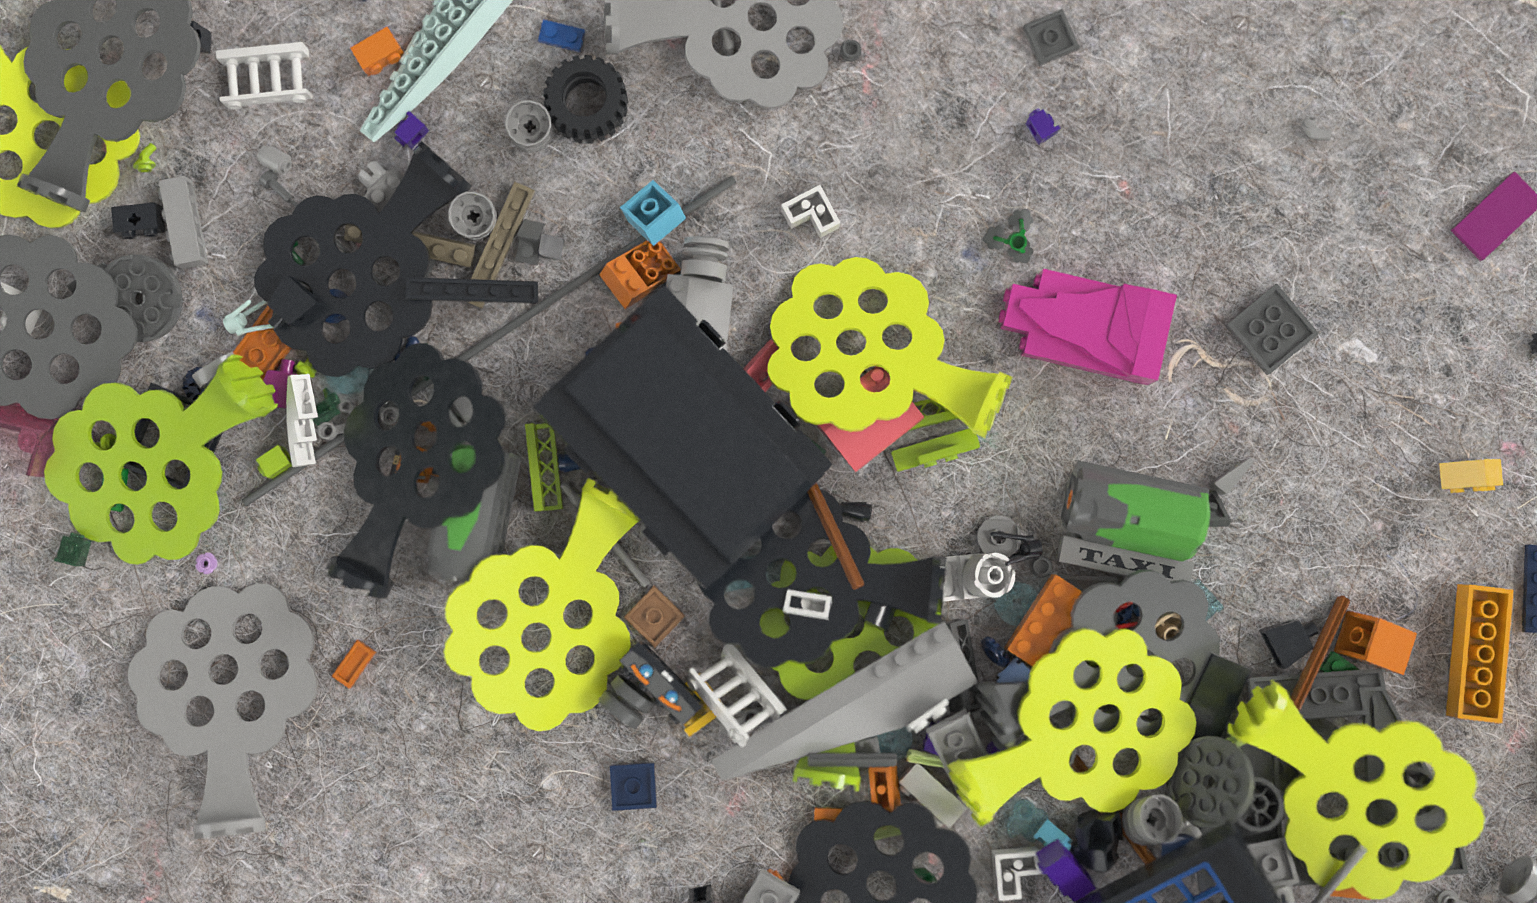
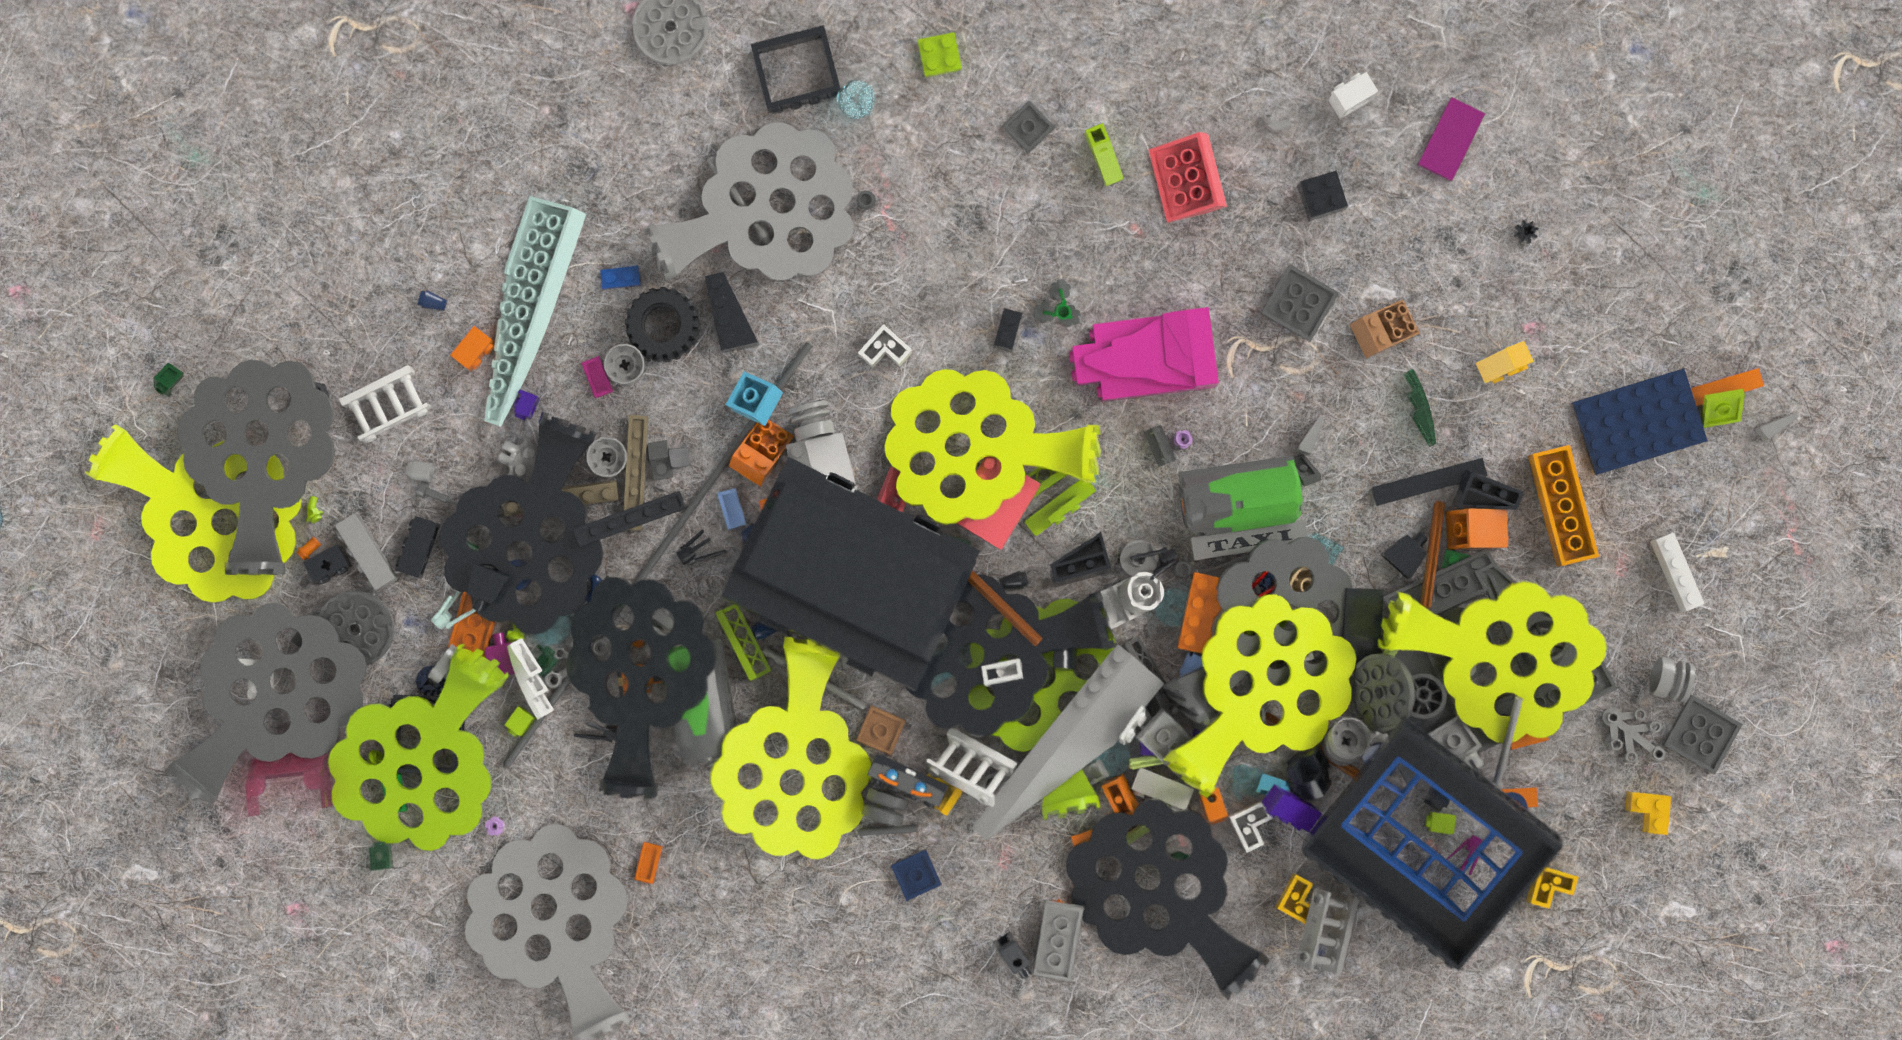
camera: 20 degrees left, 0 degrees up
dark grey axle [807,753,897,767] -> none
dark blue gear [981,636,1010,667] -> none
dark purple brick [1025,108,1061,145] -> none
none -> orange pin [296,536,322,560]
none -> black brick [396,516,441,579]
none -> black plant [574,707,618,743]
none -> dark pink tile [581,356,614,399]
none -> black plant [676,530,727,566]
none -> black wedge [705,272,760,353]
none -> light blue tile [717,488,747,530]
none -> dark grey bar [859,824,917,836]
none -> black brick [993,308,1022,353]
none -> black wedge [1050,532,1111,587]
none -> lime slope [1084,123,1124,187]
none -> dark grey hinge [1144,425,1176,467]
none -> coral slope [1149,132,1227,223]
none -> lavender plate [1174,430,1193,449]
none -> orange torso [1199,788,1228,825]
none -> black brick [1297,170,1348,221]
none -> white brick [1328,72,1378,119]
none -> medium nougat slope [1350,300,1420,359]
none -> black tile [1371,458,1488,506]
none -> clear green slope [1403,369,1436,448]
none -> black wedge [1452,470,1524,510]

